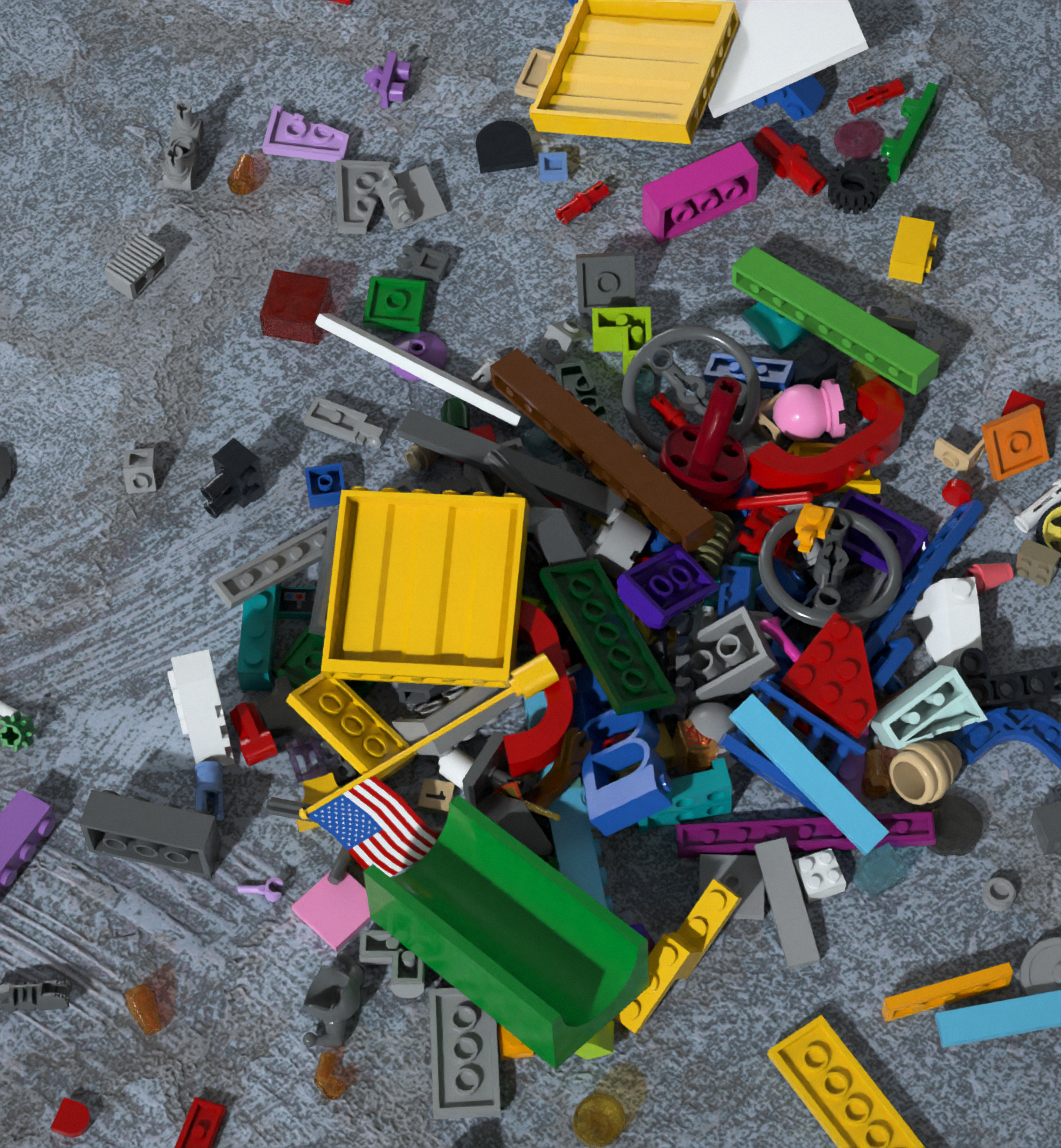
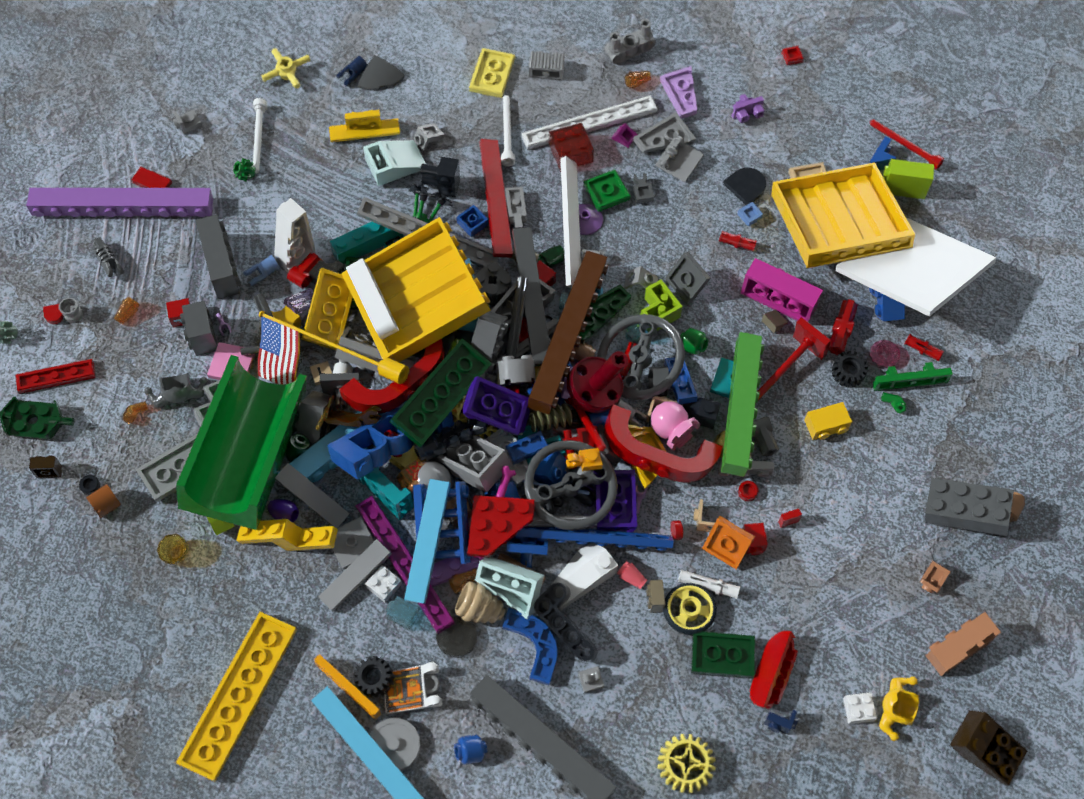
camera: 55 degrees right, 5 degrees up
none -> light grey wheel [59,297,83,323]
none -> red brick [166,298,191,327]
none -> dark grey brick [180,301,217,356]
none -> light grey tile [275,463,350,528]
none -> yellow bracket [329,110,400,142]
none -> white beam [346,258,399,340]
none -> black tyre [354,656,395,697]
none -> light aqua slope [363,140,426,186]
none -> flag [384,662,442,715]
none -> plant [406,183,453,223]
none -> light yellow tile [469,48,515,98]
none -> red tile [480,139,513,258]
none -> white piece [501,95,515,167]
none -> white tile [522,95,657,150]
none -> magenta slope [611,123,638,148]
none -> green head [680,328,709,355]
none -> red tile [738,481,759,501]
none -> red tile [755,317,831,404]
none -> dark tan slope [762,309,788,333]
none -> red tile [778,509,802,528]
none -> green arm [881,392,907,413]

